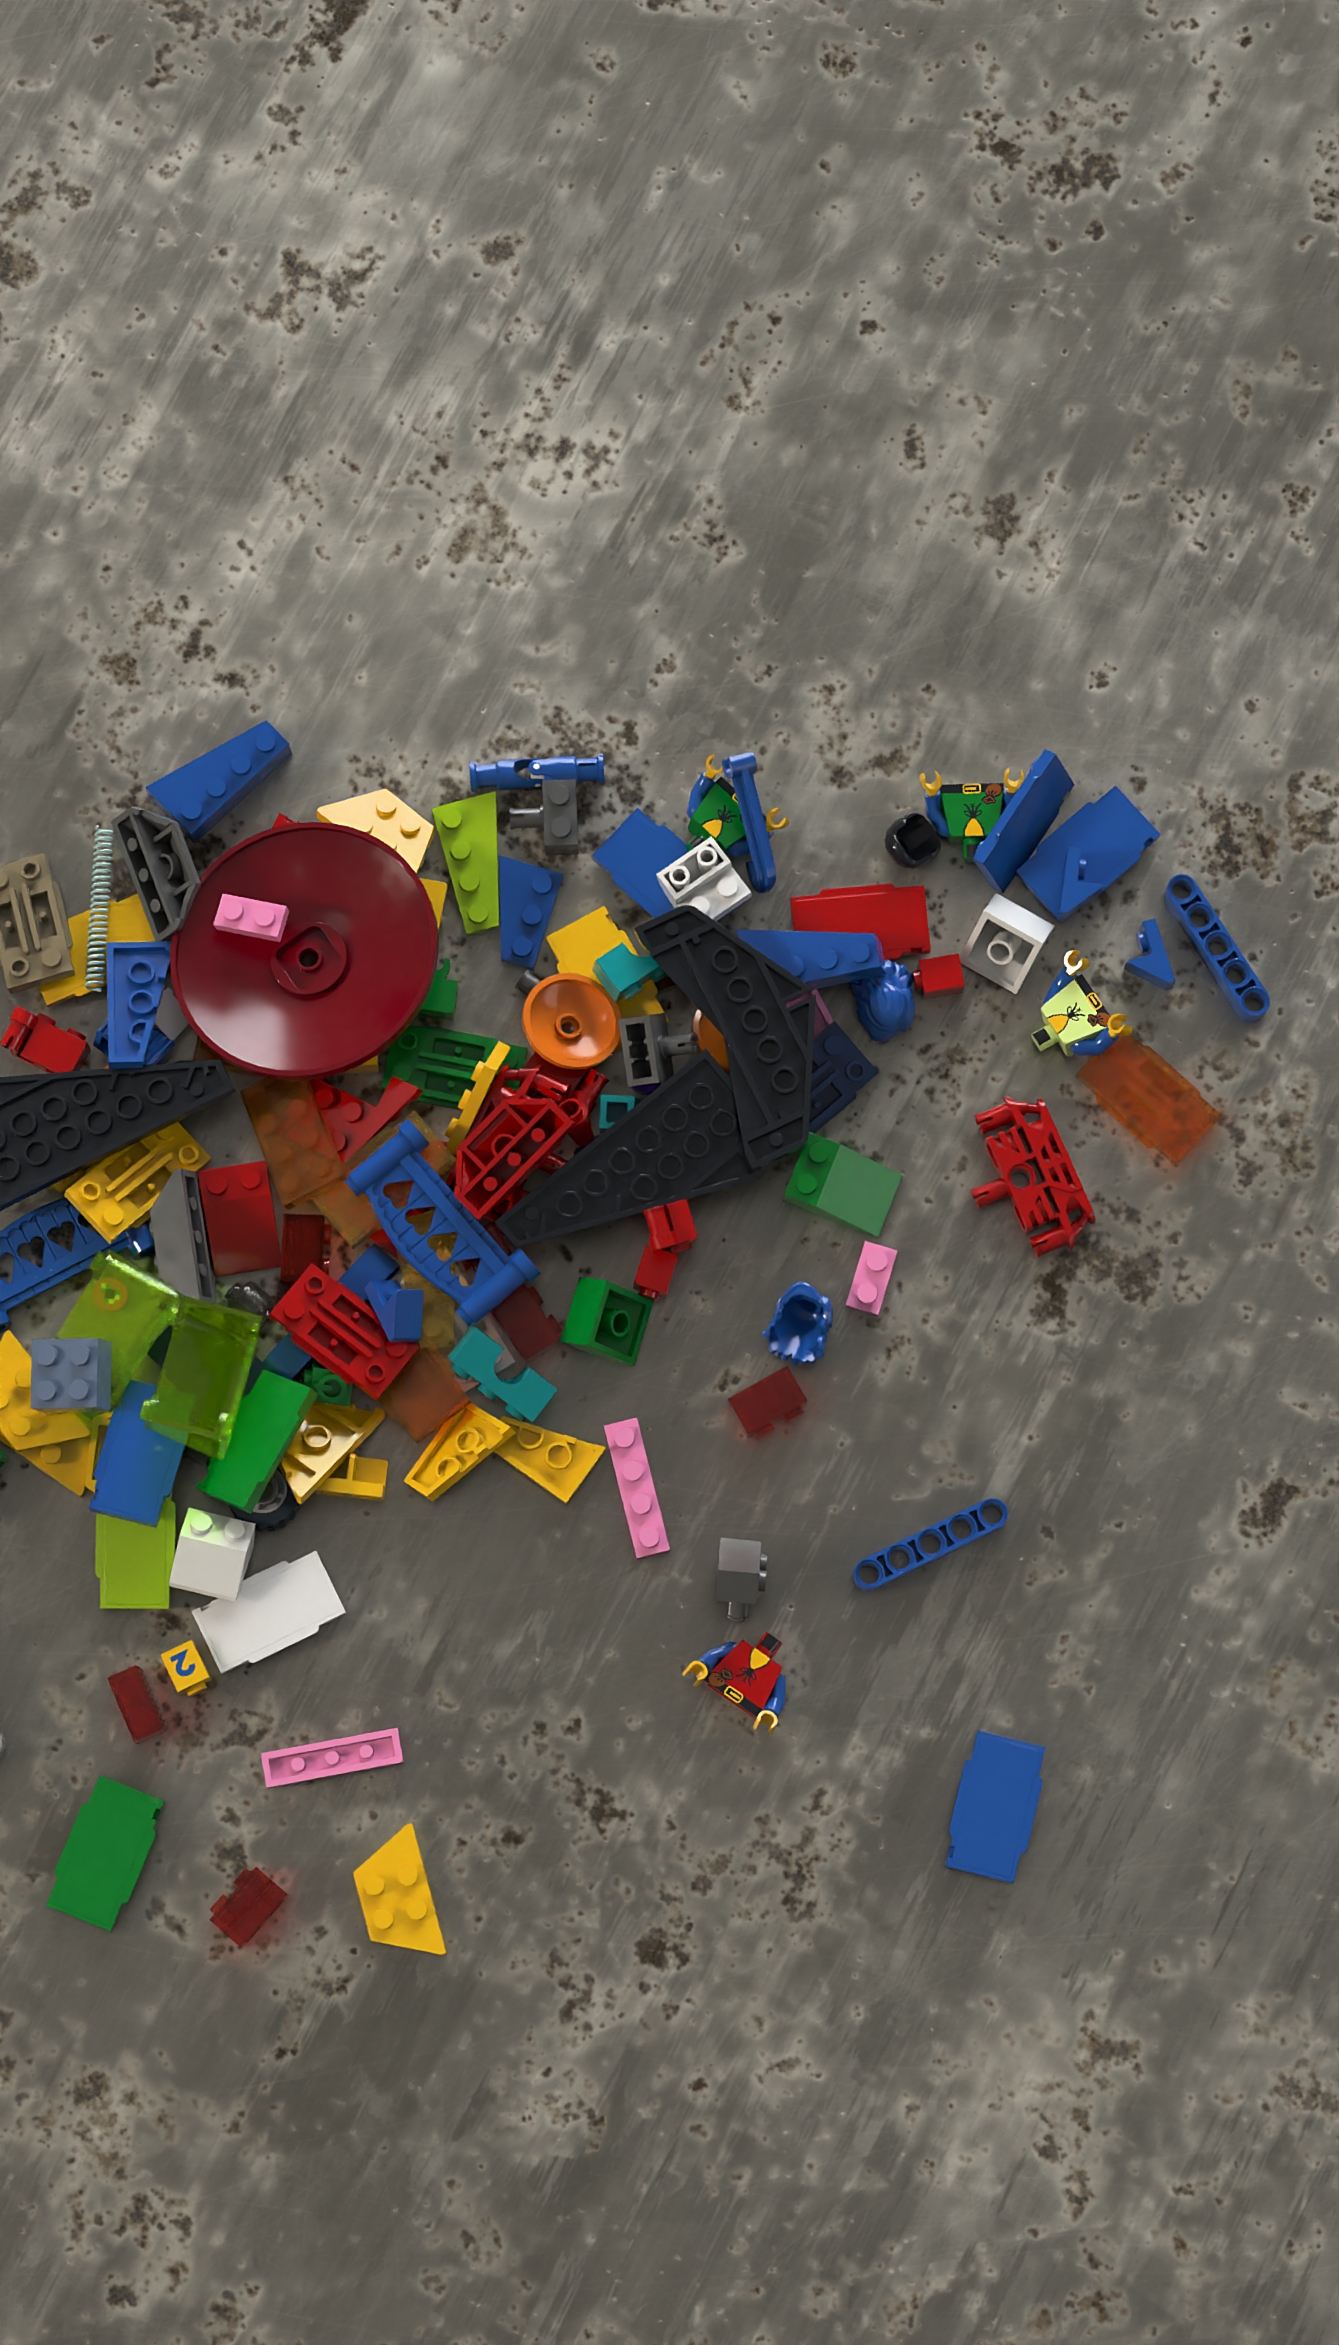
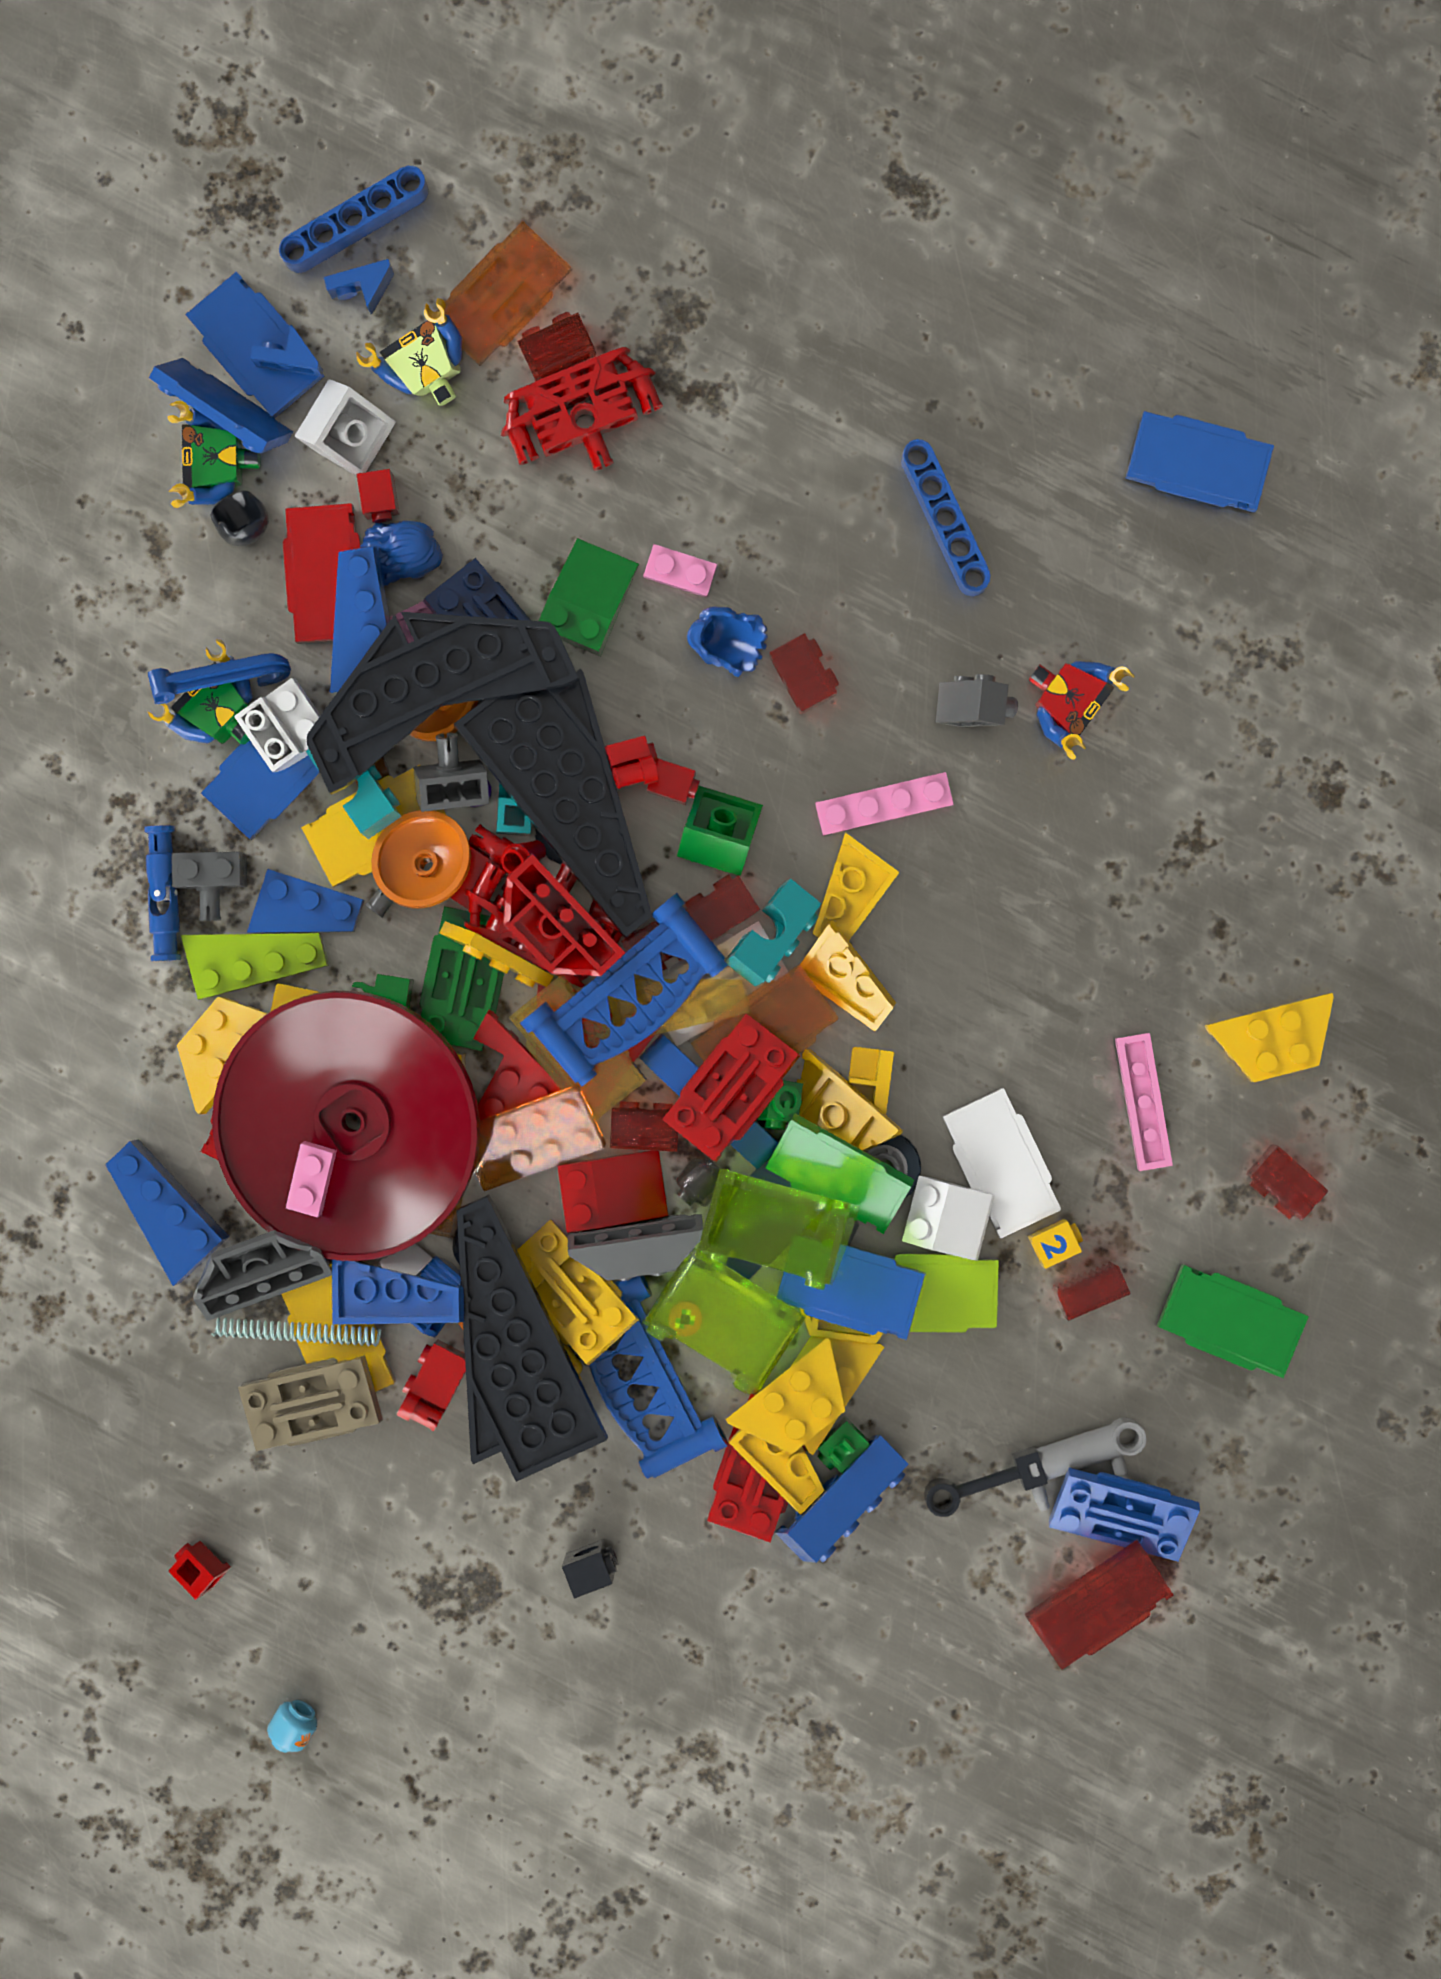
camera: 85 degrees left, 10 degrees up
sand blue brick [31,1338,112,1413] -> none
blue slope [364,1280,424,1342] -> none
none -> clear red brick [517,312,596,381]

